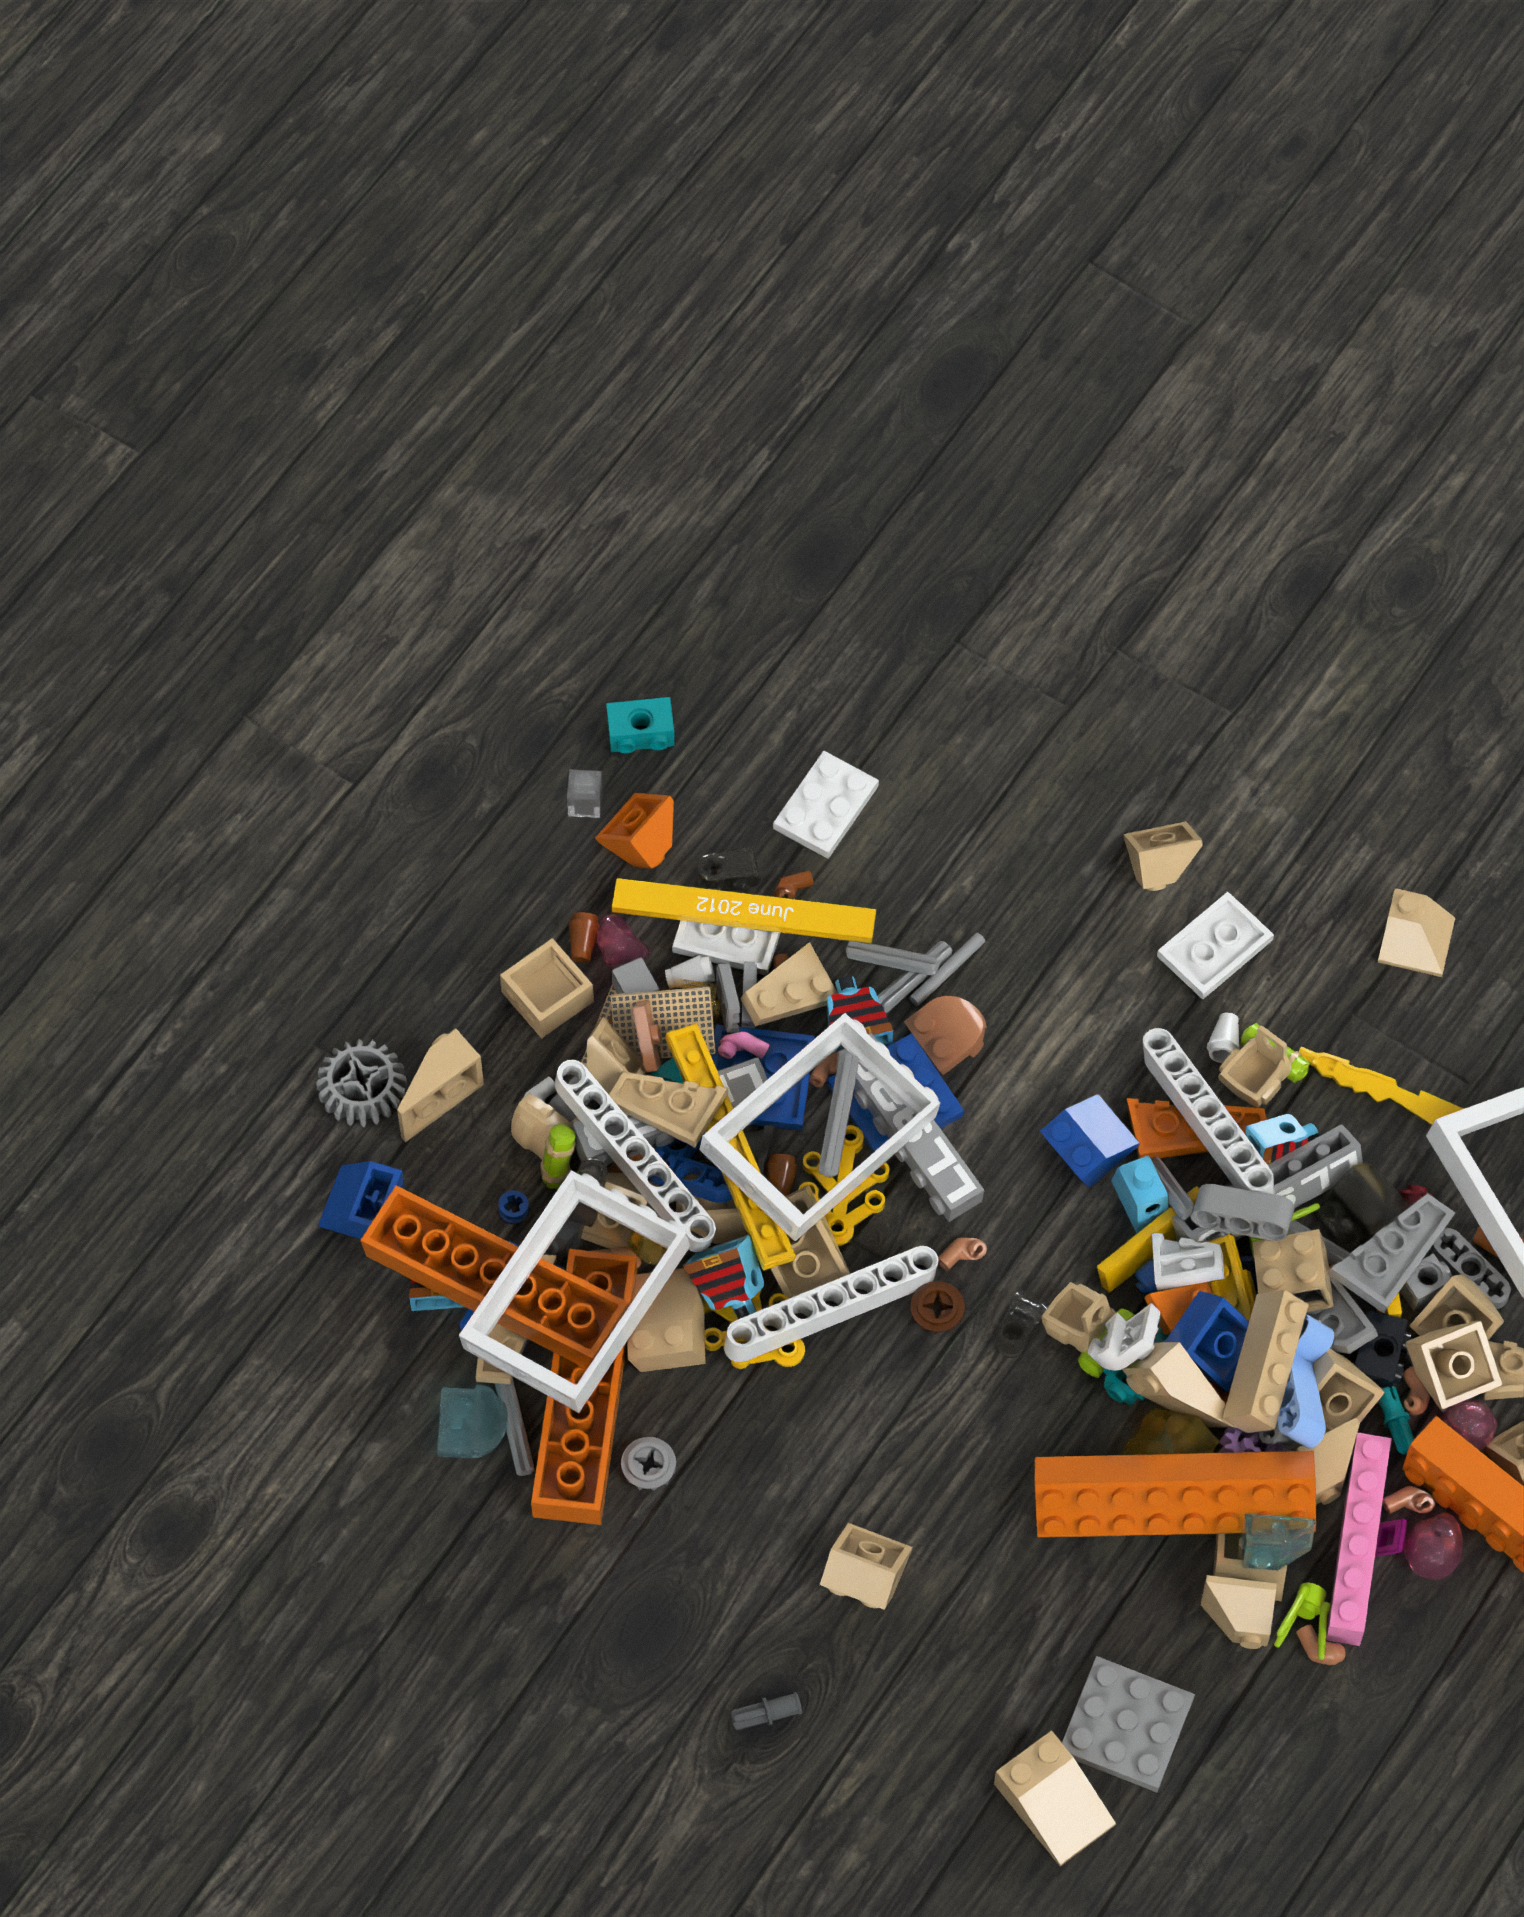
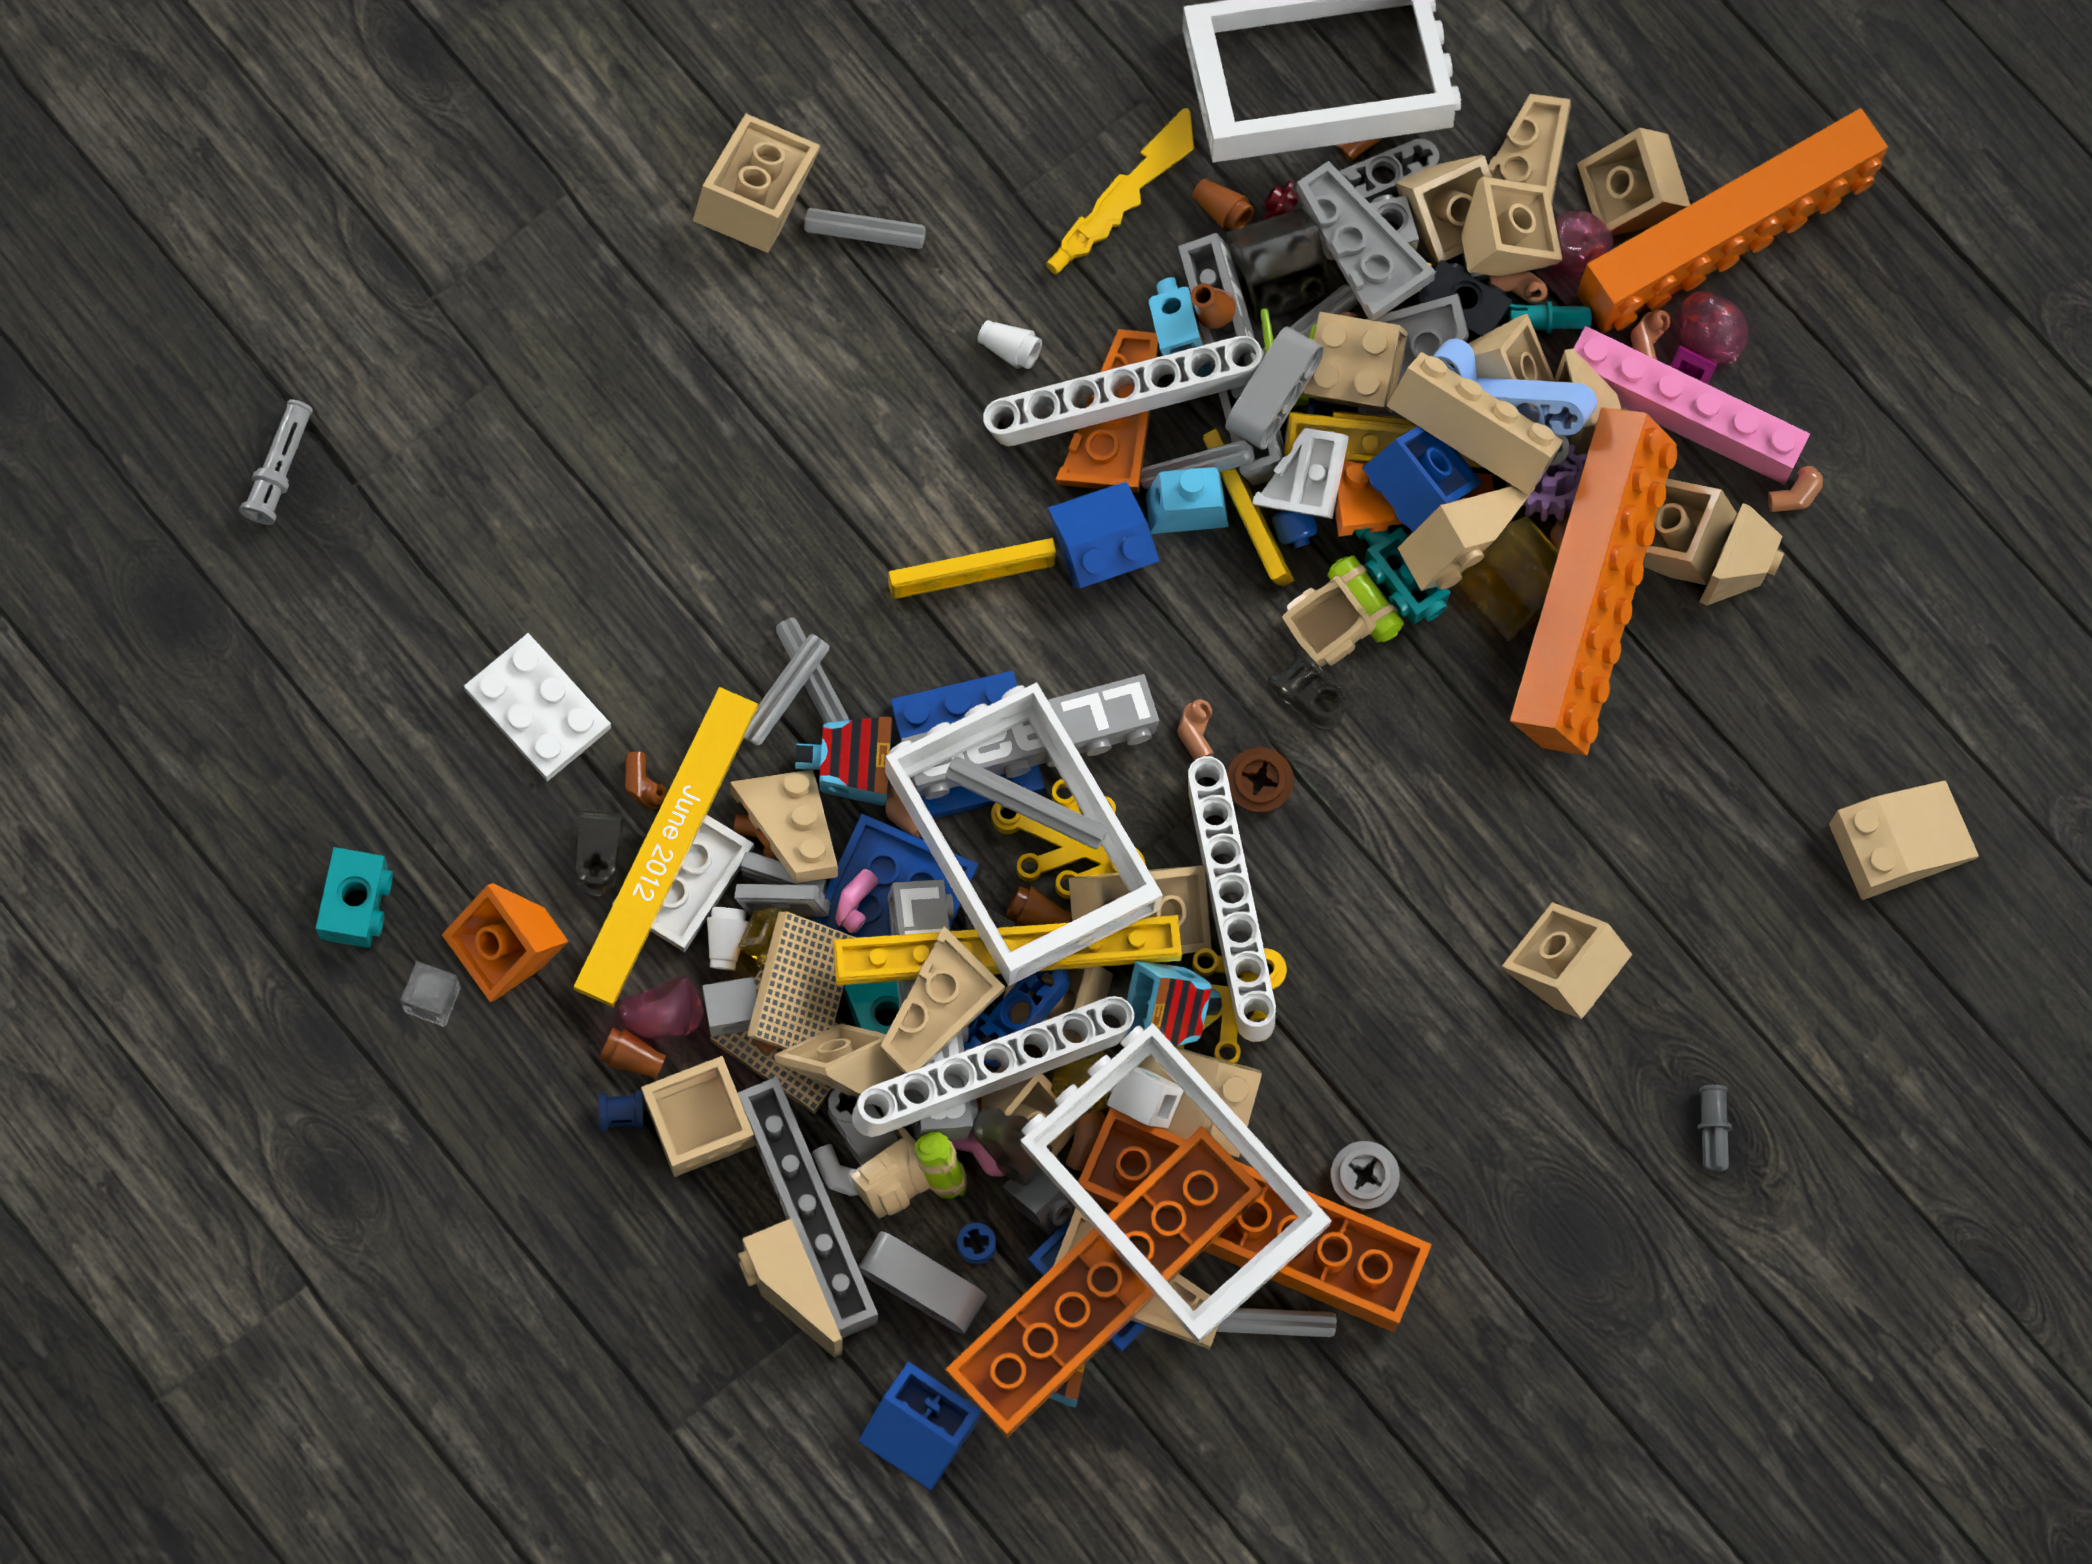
camera: 80 degrees left, 10 degrees up
light grey gear [316,1039,407,1127] -> none
clear light blue slope [437,1384,508,1458] -> none
nougat plate [632,1000,662,1073] -> none
nougat slope [904,996,987,1075] -> none
light grey bar [909,933,985,1006] -> none
light grey plate [1062,1656,1195,1793] -> none
white slope [1088,1303,1161,1371] -> none
tan slope [1124,821,1202,891] -> none
white plate [1157,892,1274,999] -> none
tan piece [1218,1023,1310,1108] -> none
clear light blue slope [1241,1514,1315,1571] -> none
lime plant [1274,1582,1331,1660] -> none
tan slope [1378,888,1455,977] -> none
none -> light grey pin [239,400,313,525]
none -> dark blue bush [599,1091,644,1131]
none -> tan slope [693,114,820,253]
none -> light grey brick [738,1076,878,1338]
none -> light grey axle [804,208,926,249]
none -> light grey beam [858,1231,987,1334]
none -> yellow tile [889,538,1056,599]
none -> white brick [1107,1067,1183,1128]
none -> dark orange cone [1191,283,1236,329]
none -> dark orange cone [1192,178,1254,233]

